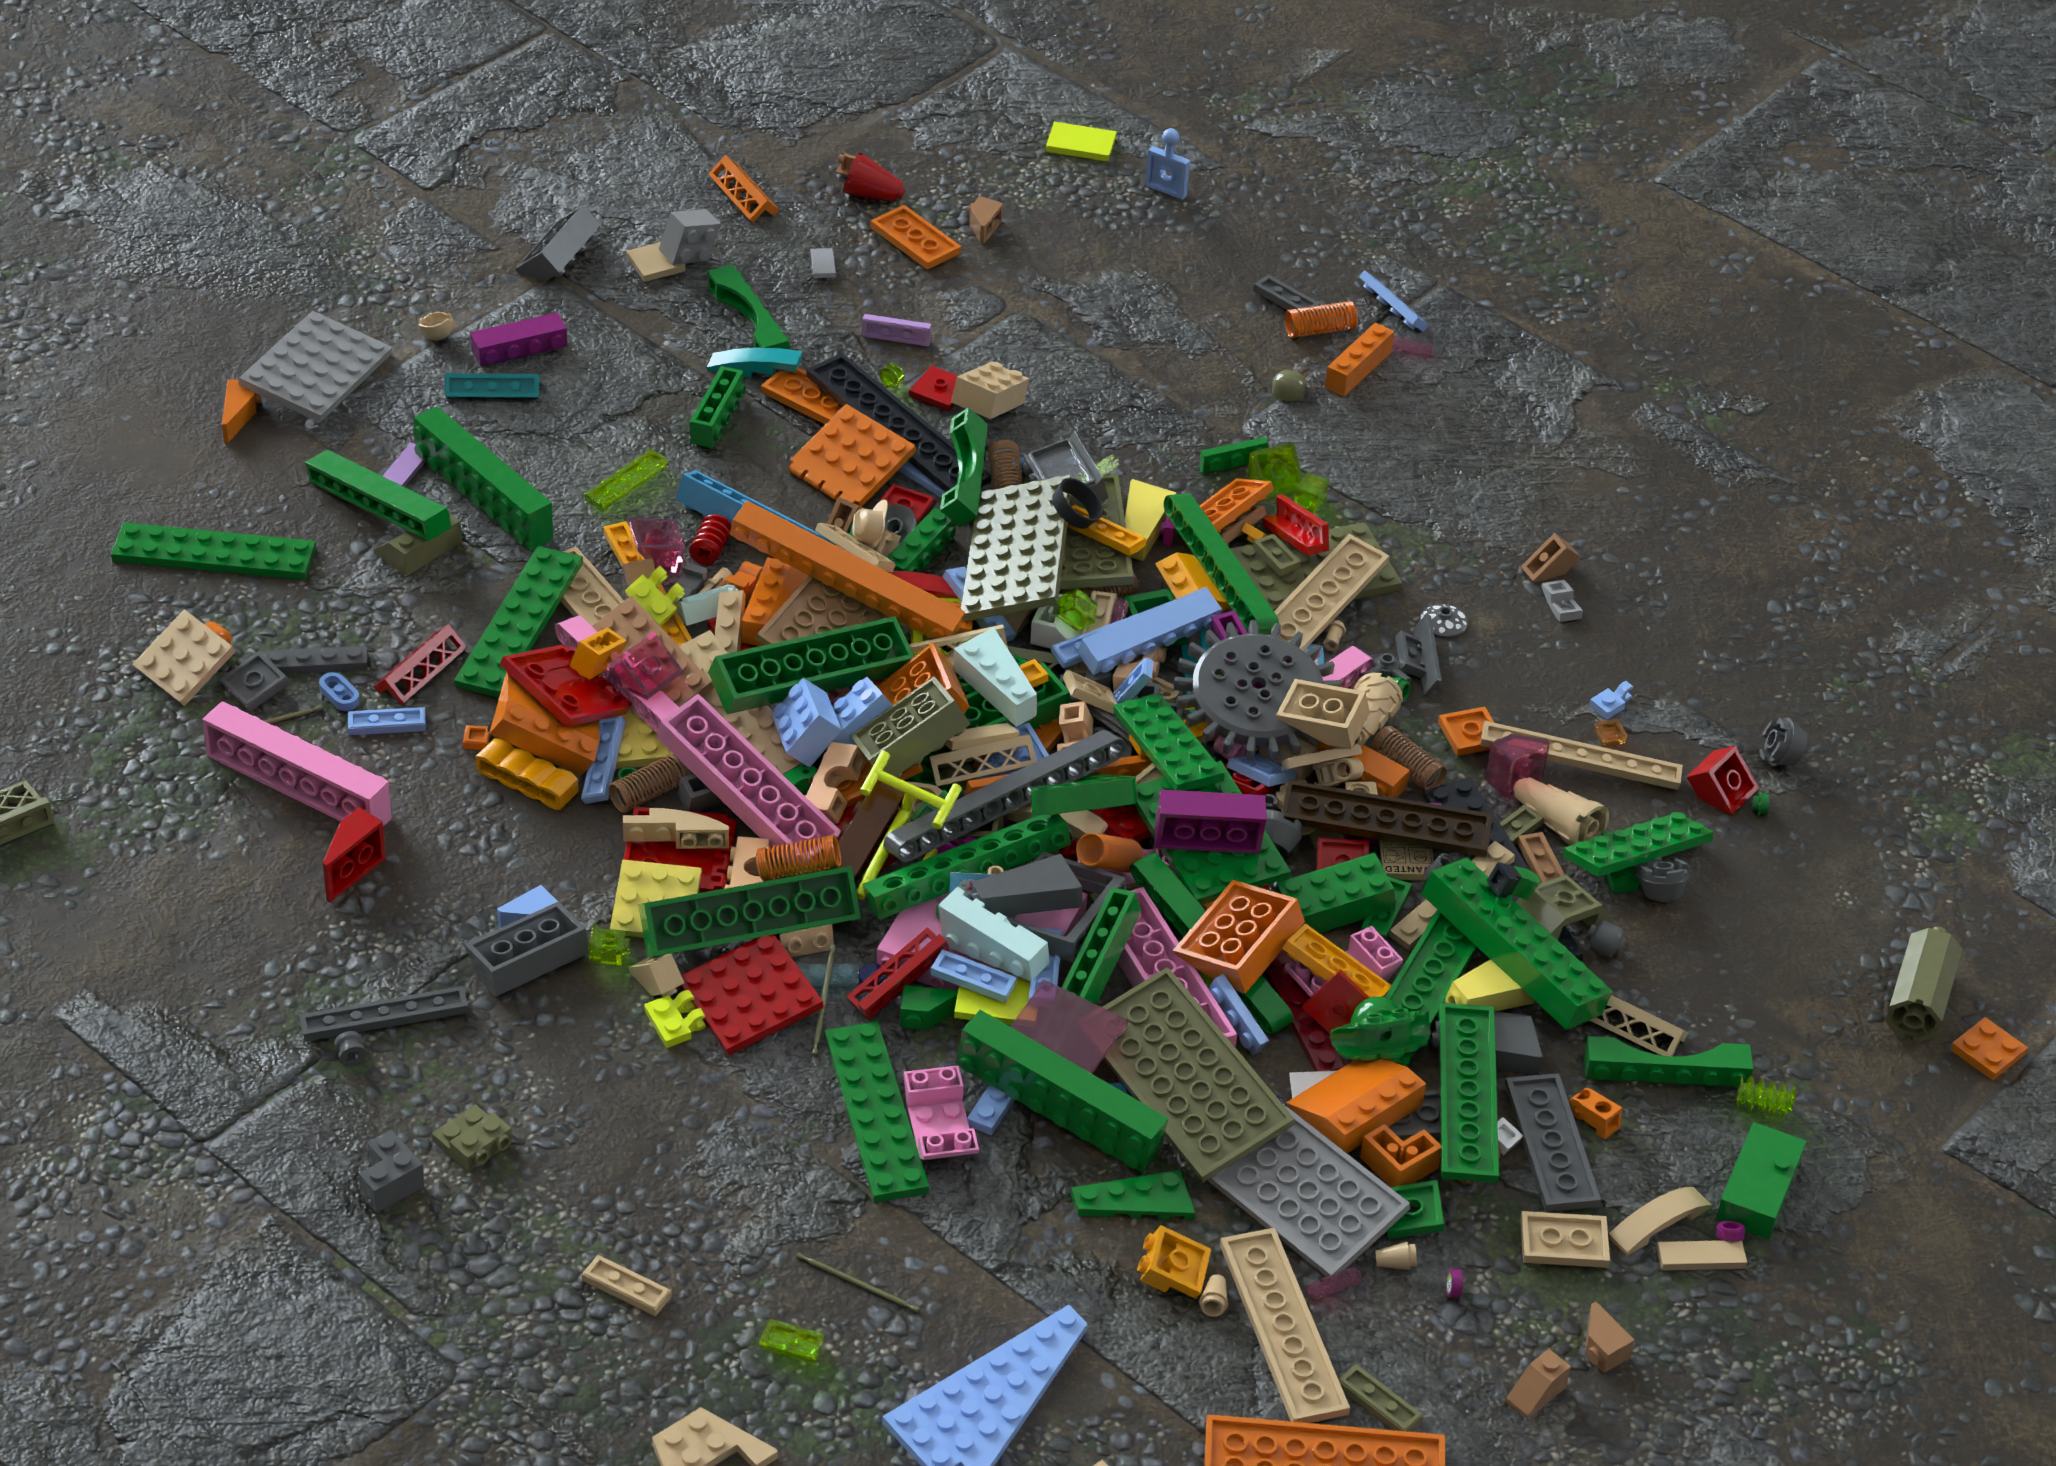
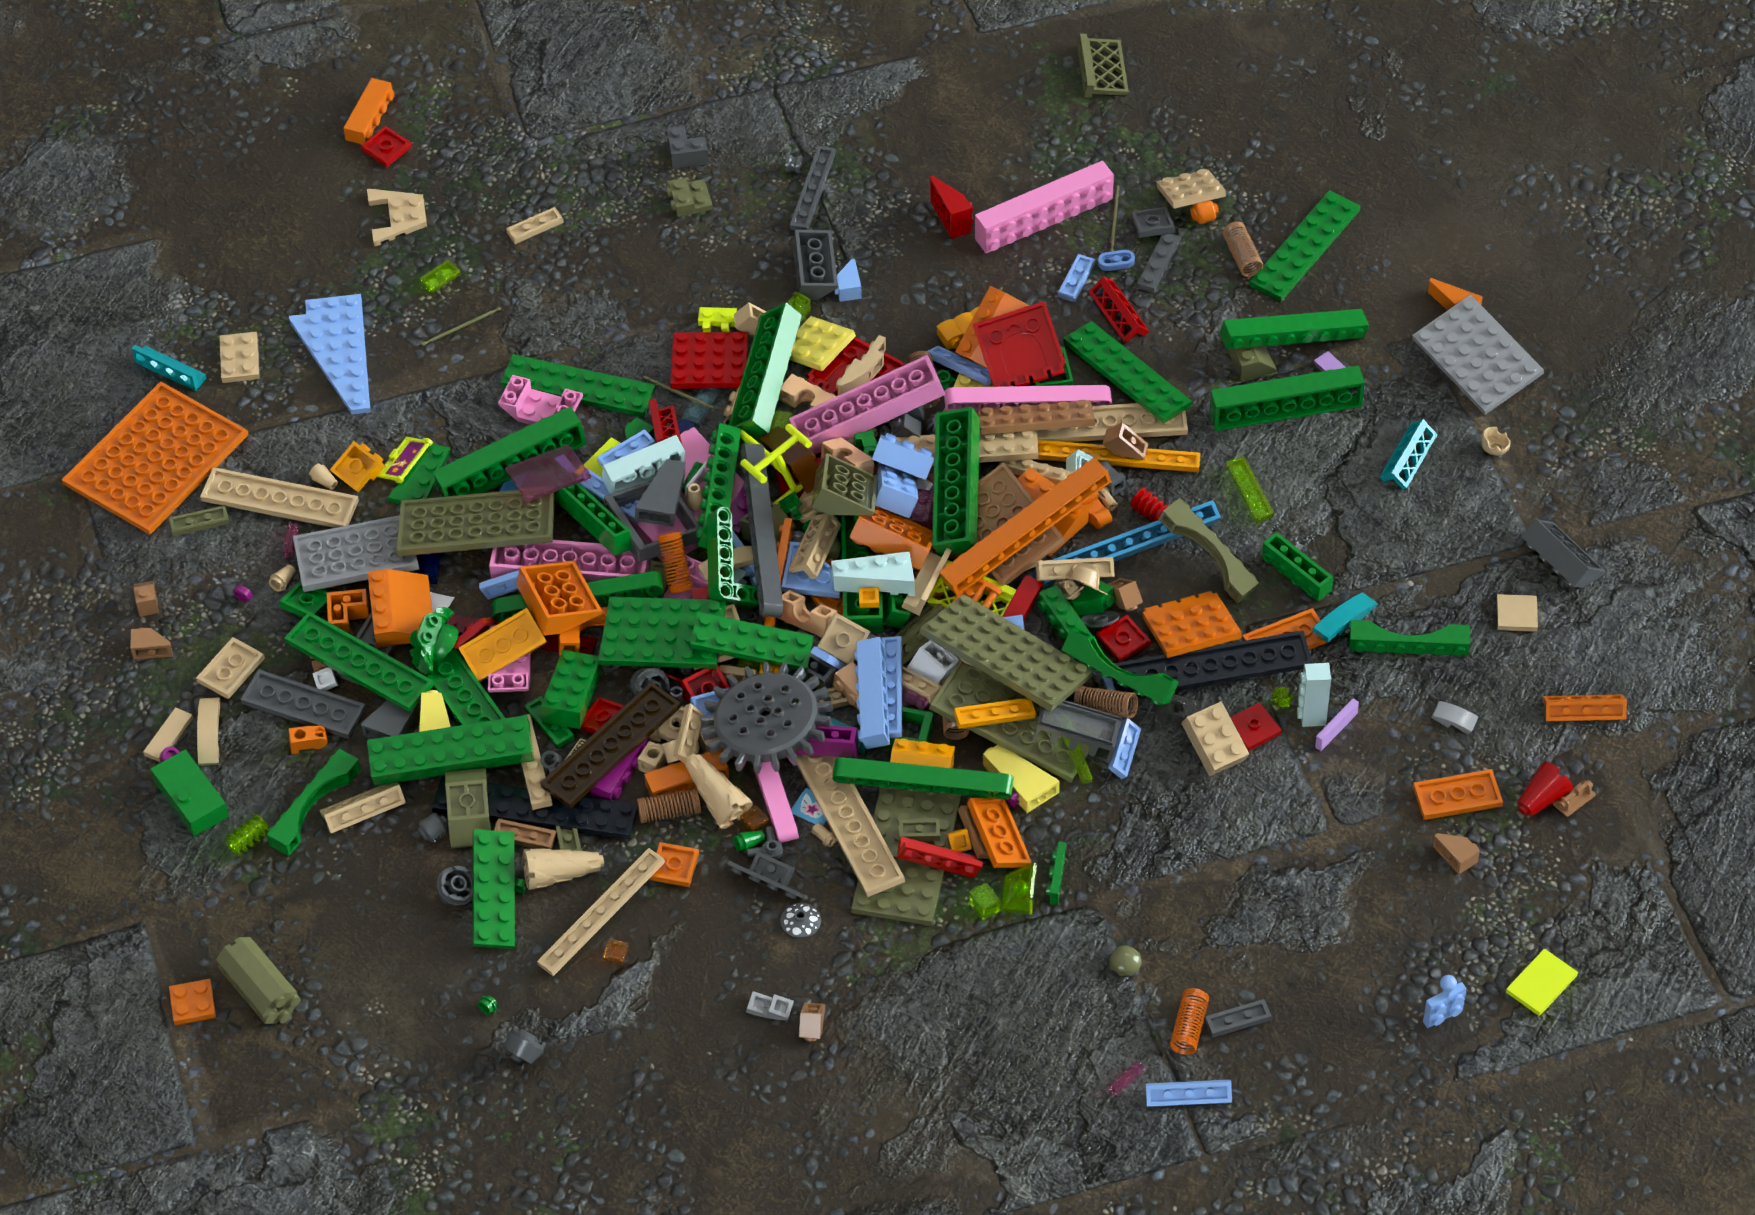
camera: 125 degrees right, 10 degrees up
magenta brick [470,312,567,366] -> none
light orange brick [570,627,627,679] -> none
clear pink slope [606,631,684,700] -> none
neon yellow plate [625,566,685,627] -> none
clear pink slope [628,517,685,573] -> none
light grey brick [658,209,721,264] -> none
orange piece [756,835,841,882] -> none
tan tile [944,723,1020,751] -> none
black tyre [1052,478,1103,529] -> none
clear neon green brick [1057,588,1097,631] -> none
magenta brick [1154,790,1267,854] -> none
tan slope [1276,679,1370,749] -> none
orange brick [1325,323,1394,397] -> none
clear pink slope [1485,734,1550,798] -> none
leg [1486,862,1541,900] -> none
light blue plate [1589,681,1633,720] -> none
red slope [1687,746,1759,815] -> none
none -> door [377,437,433,483]
none -> olive arch [1159,498,1259,604]
none -> medium nougat piece [1223,222,1263,277]
none -> light aqua wedge [1297,663,1331,727]

